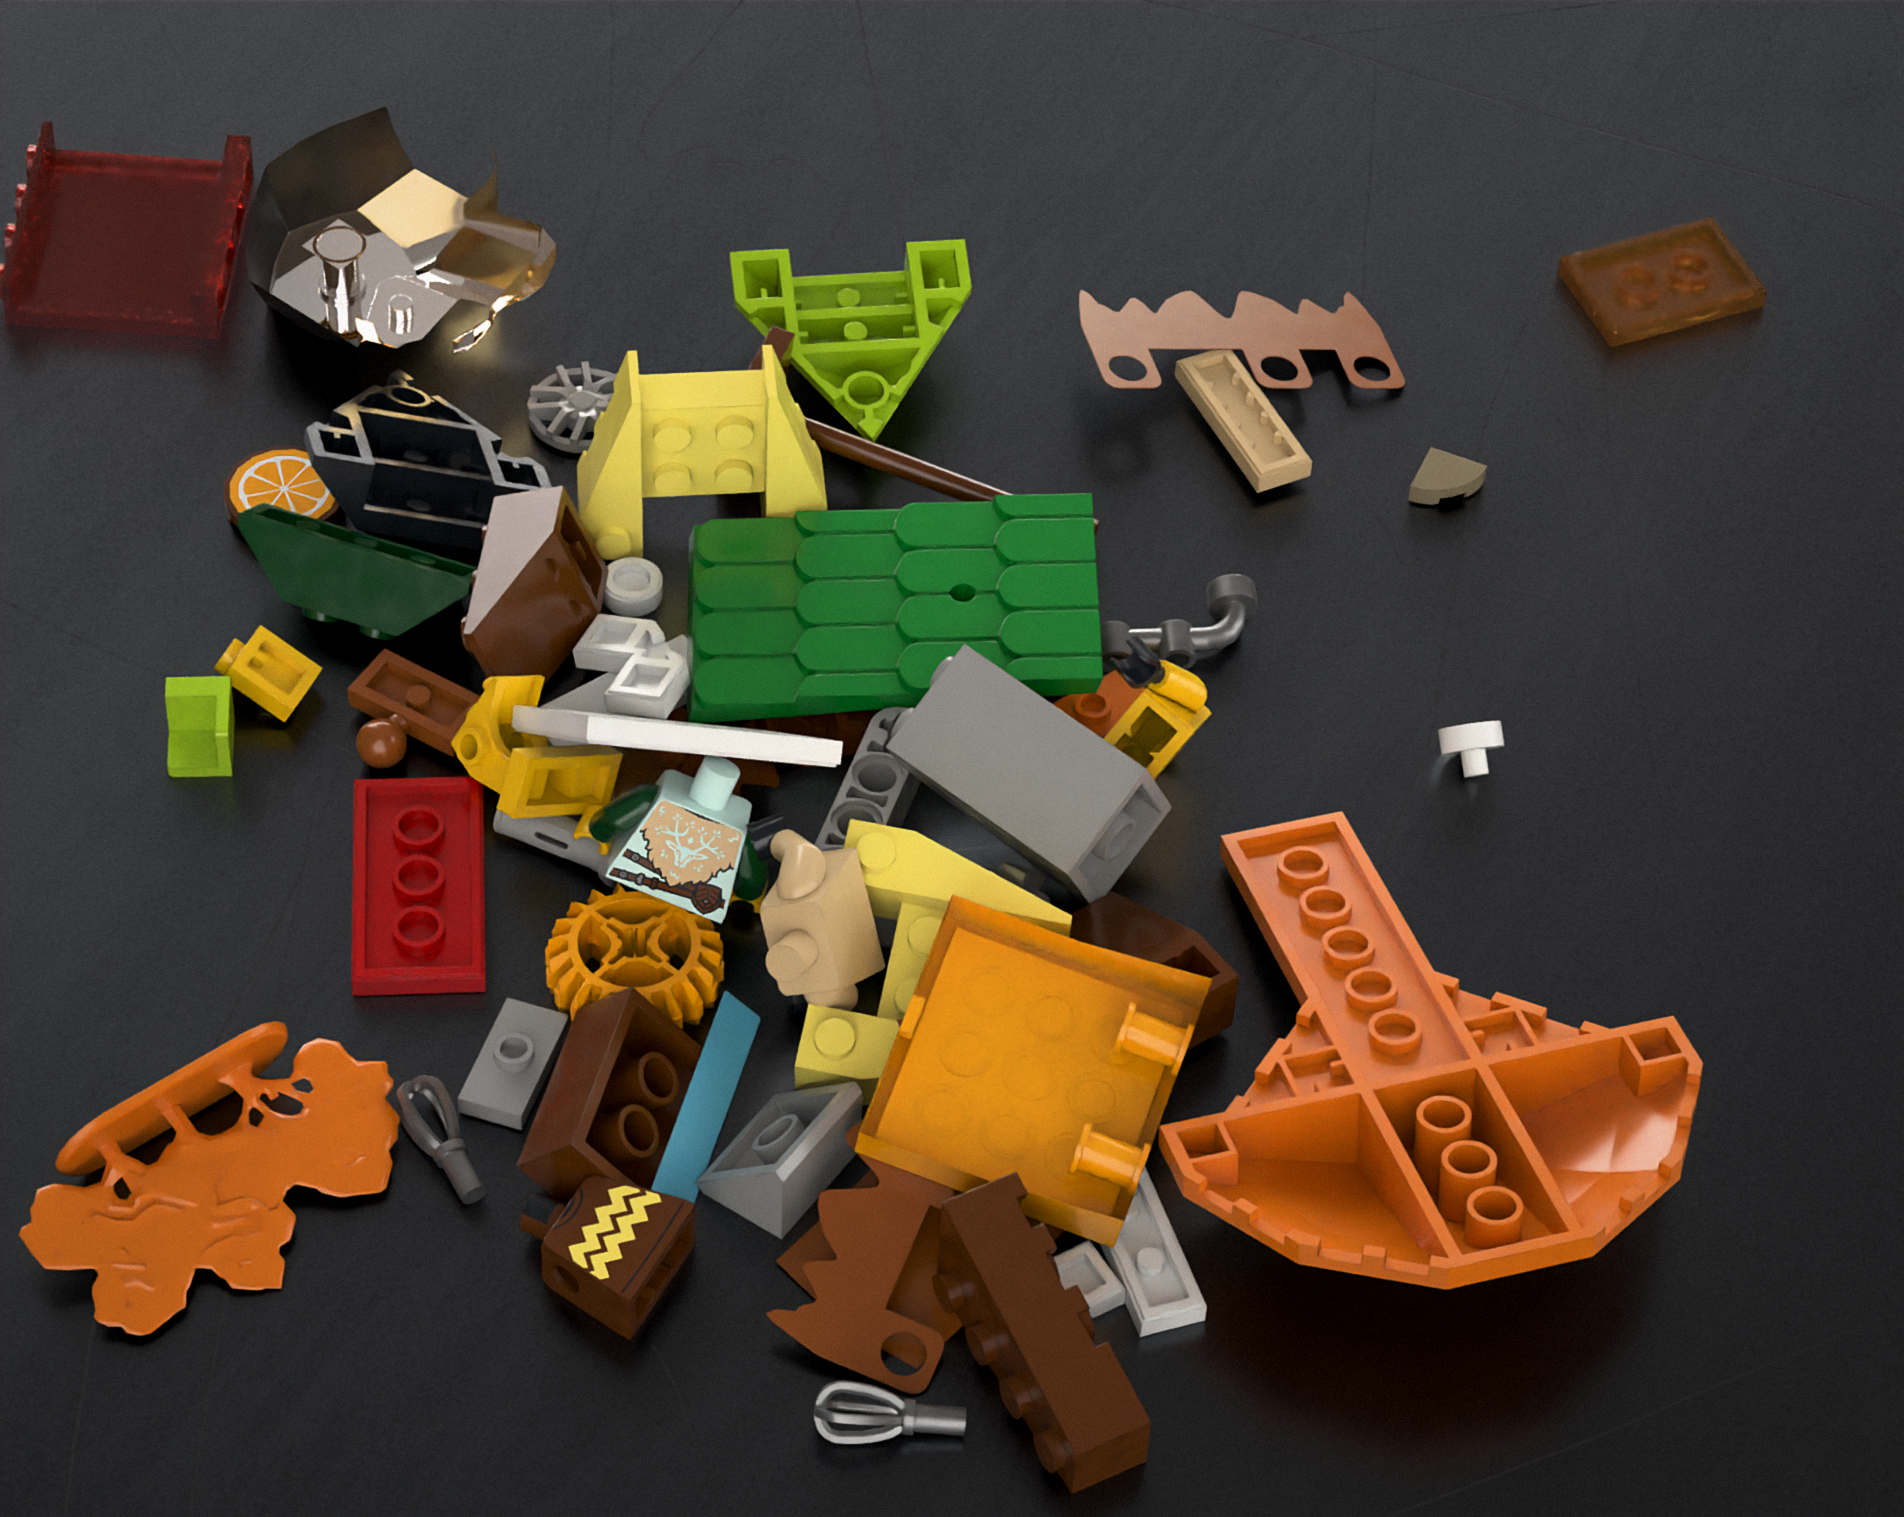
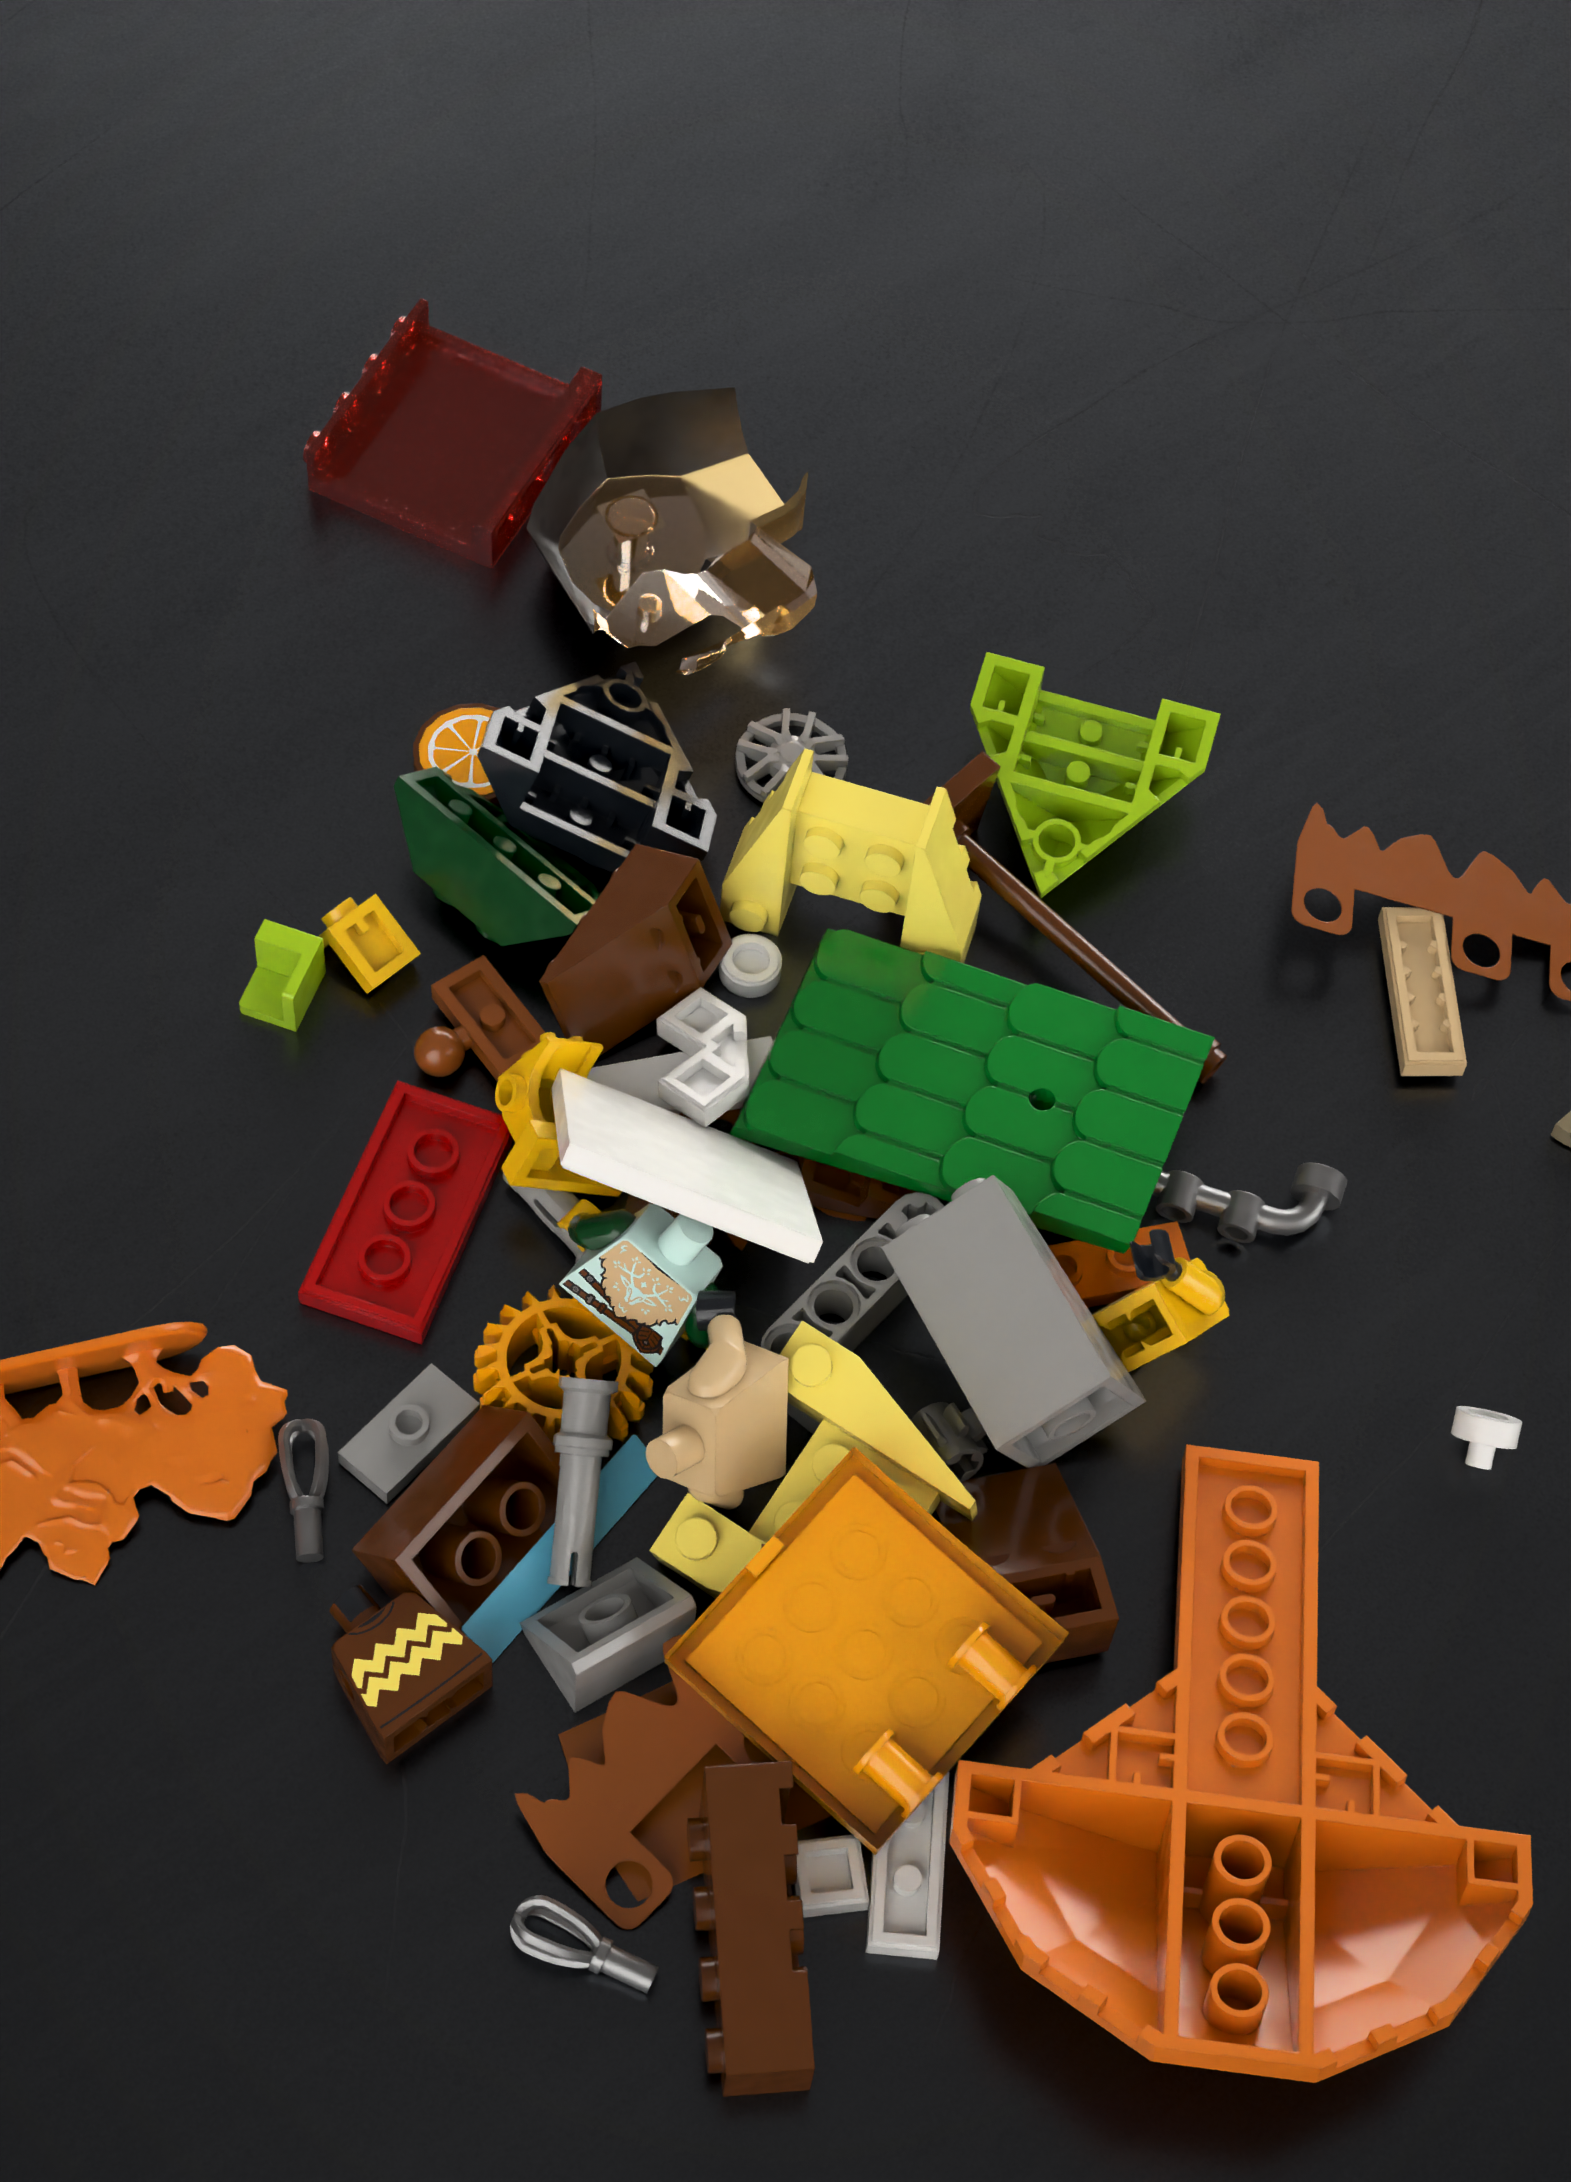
camera: 20 degrees right, 10 degrees up
none -> light grey pin [547,1376,618,1587]

